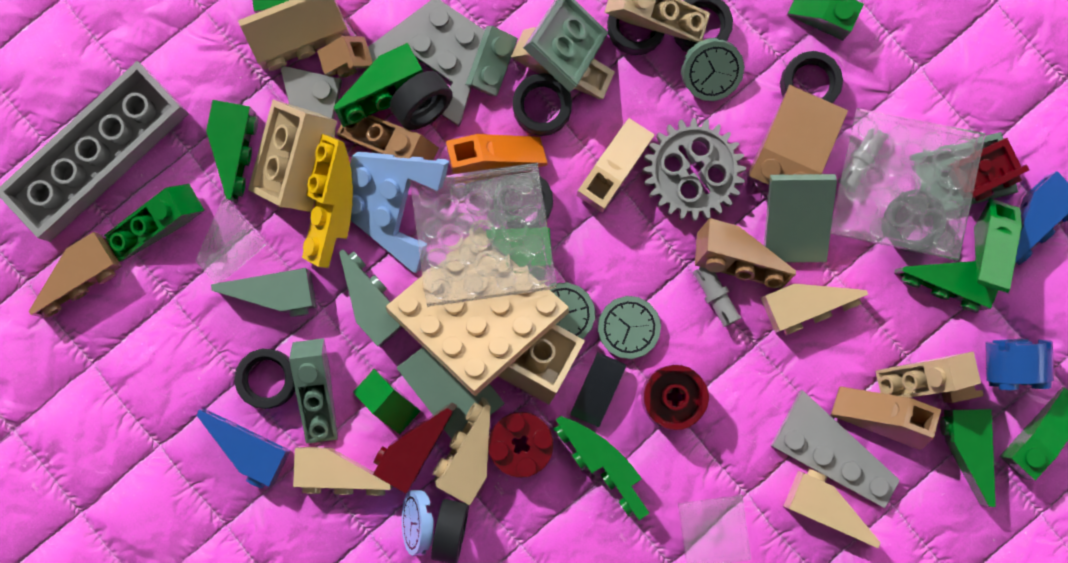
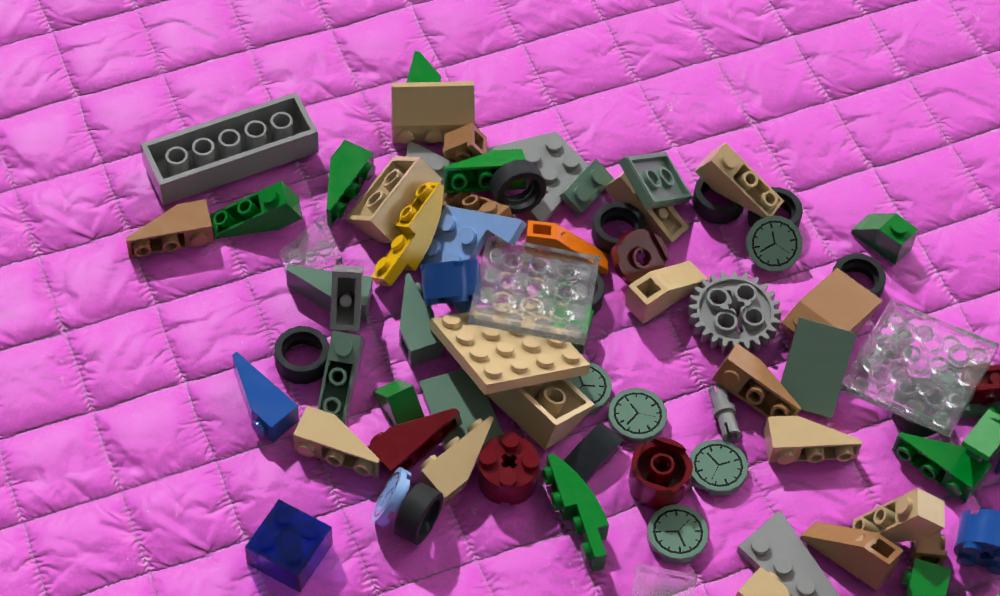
camera: 15 degrees right, 30 degrees down
none -> light grey slope [330,265,364,331]
none -> blue brick [420,259,482,305]
none -> dark red plate [611,229,668,285]
none -> sand green tile [647,504,709,564]
none -> sand green tile [690,439,748,497]

